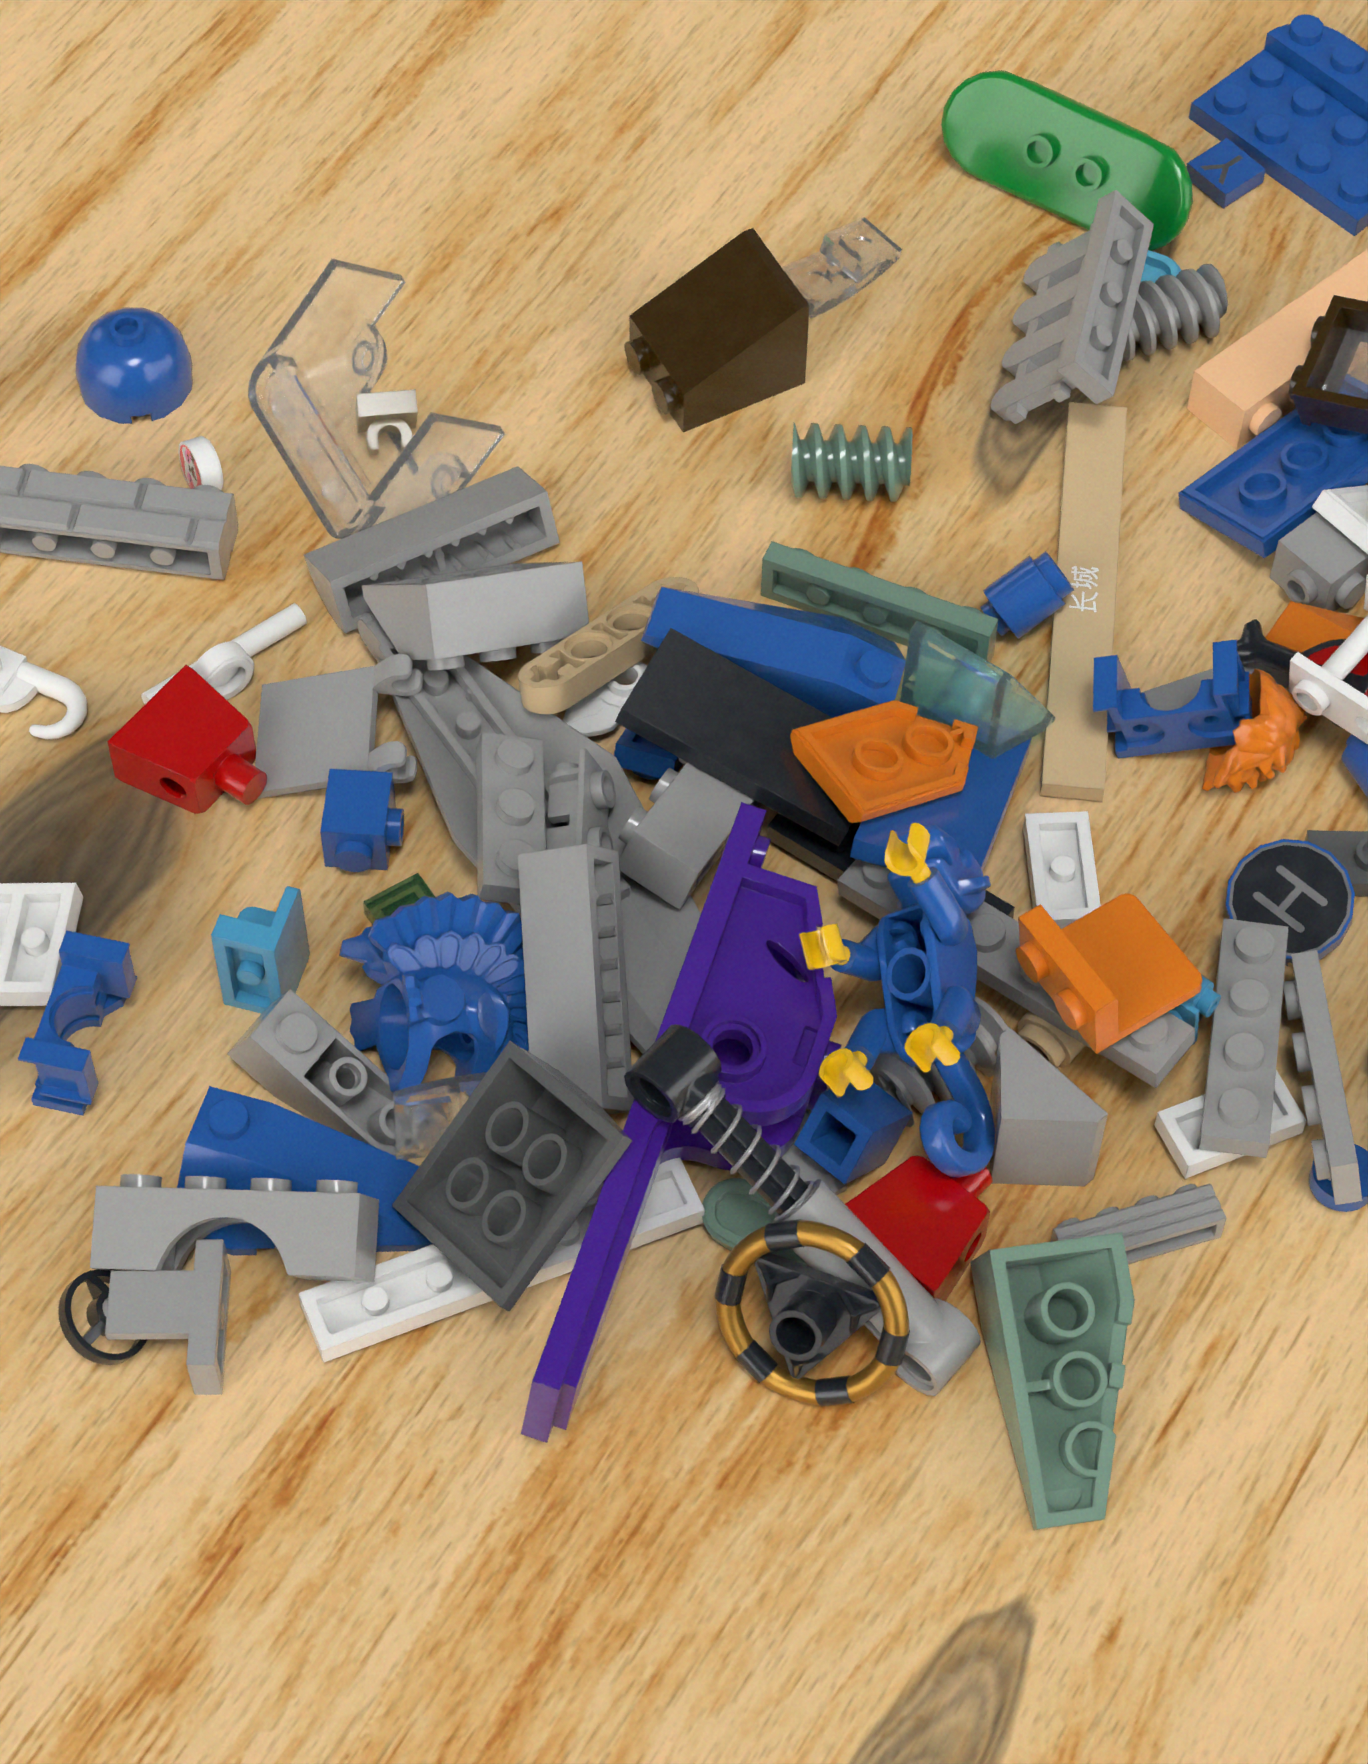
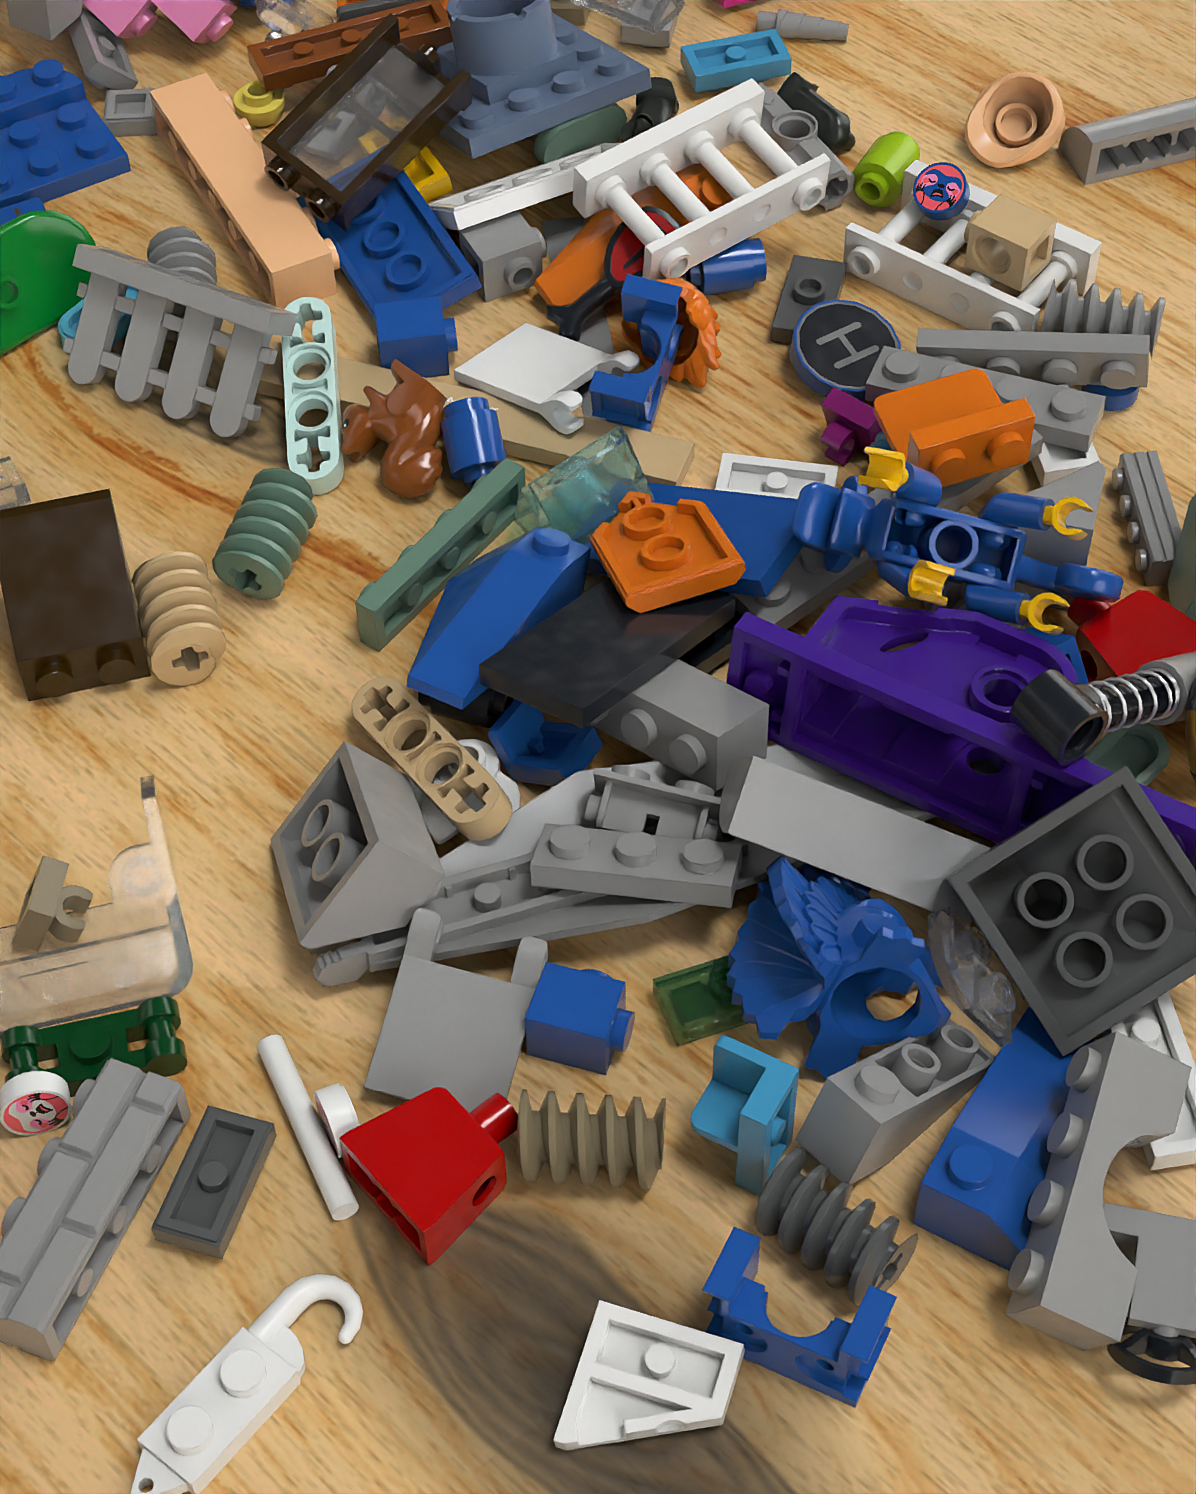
camera: 75 degrees left, 5 degrees down
light grey brick [304,466,560,633] -> none
none -> dark green plate [0,996,187,1097]
none -> tan piece [131,551,226,686]
none -> dark grey plate [151,1105,277,1259]
none -> light aqua beam [282,297,344,495]
none -> dark orange animal [341,359,447,498]
none -> blue brick [373,296,458,378]
none -> white flag [454,323,640,434]
none -> dark tan piece [517,1089,666,1190]
none -> dark grey piece [754,1148,919,1306]
none -> magenta tile [820,387,882,467]

